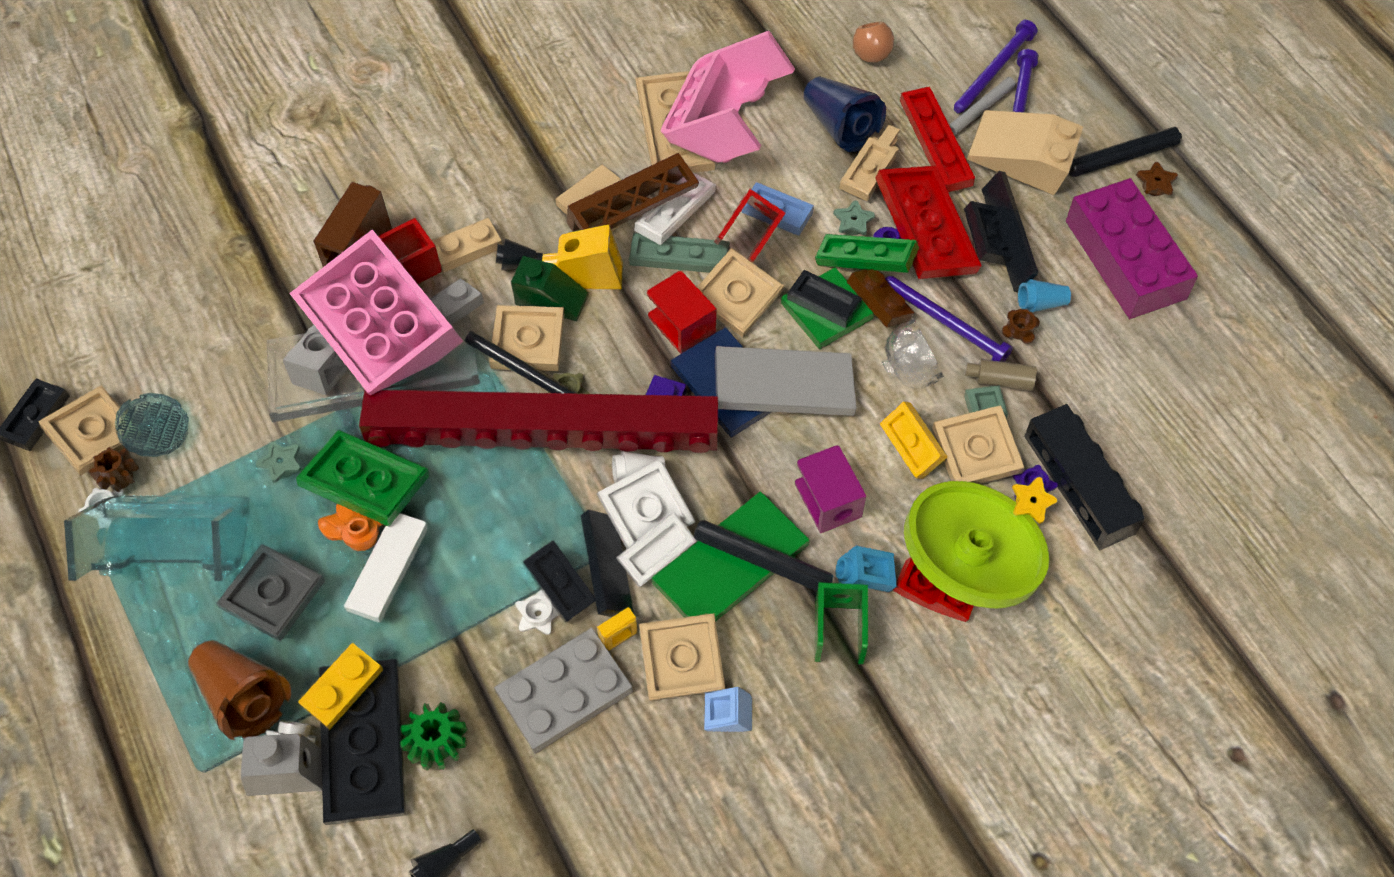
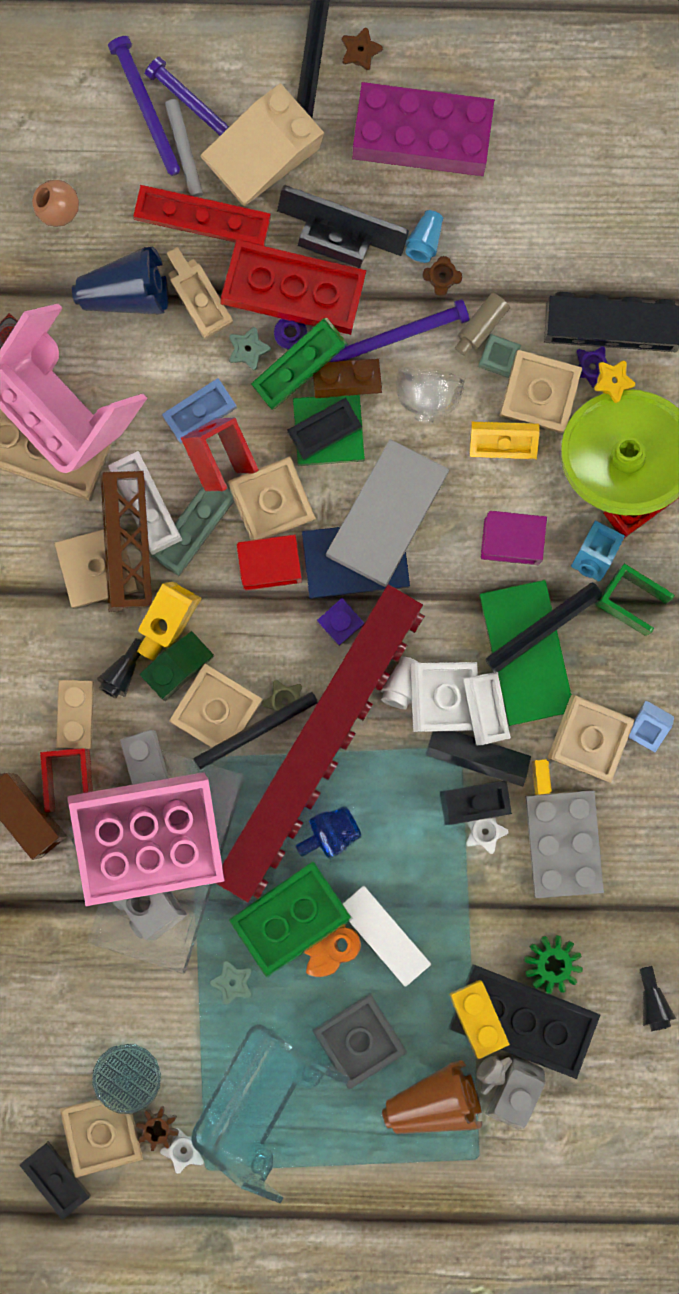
camera: 65 degrees left, 25 degrees up
none -> clear blue piece [296,806,362,859]

